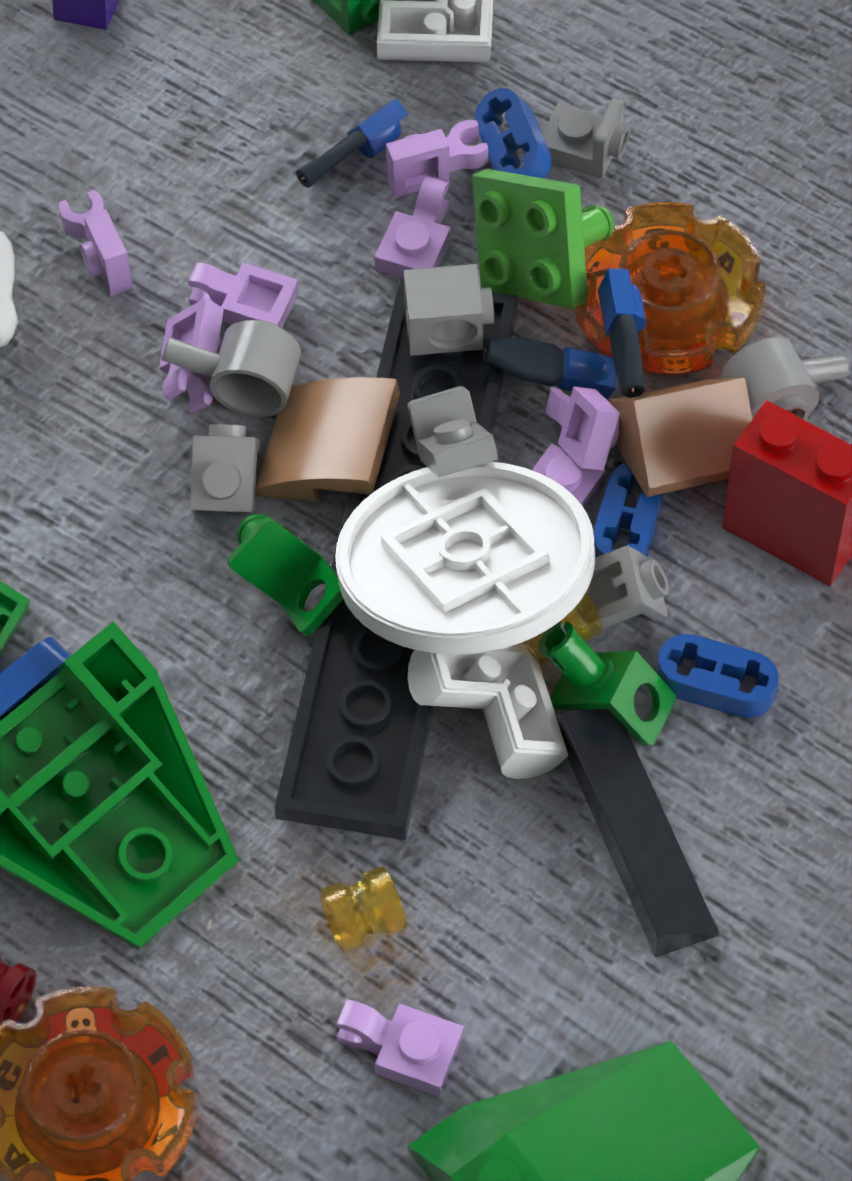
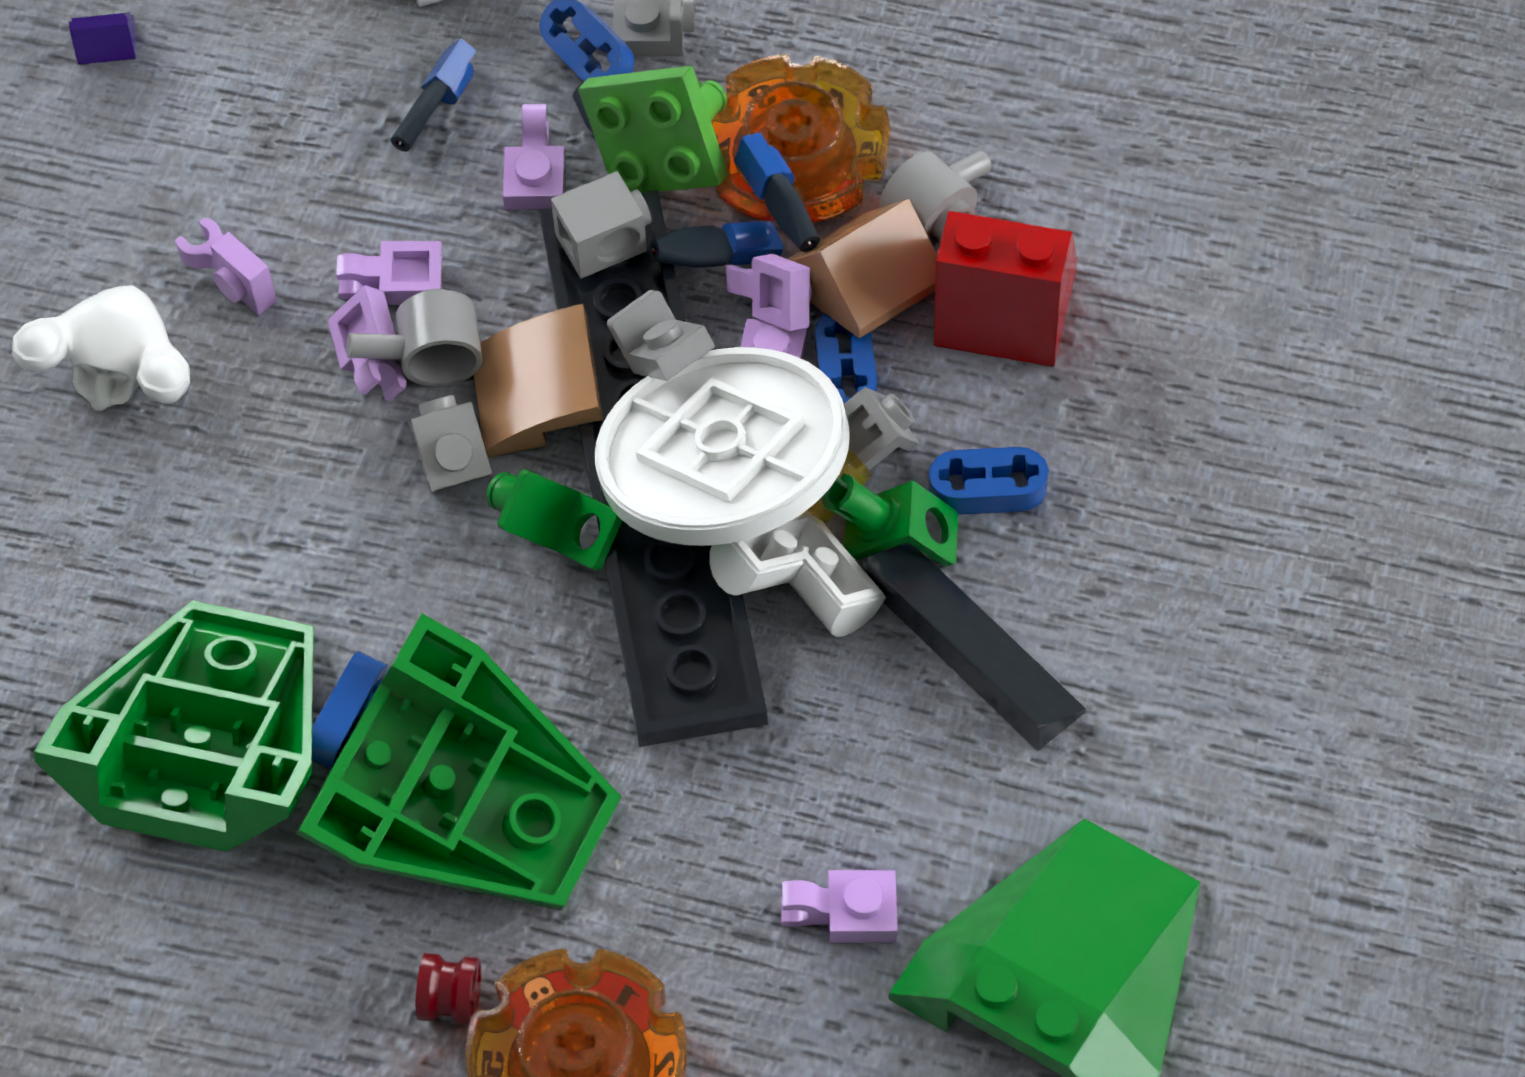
camera: 20 degrees left, 0 degrees up
clear yellow wheel [319,866,407,953] -> none
lavender plate [386,120,489,198] -> none

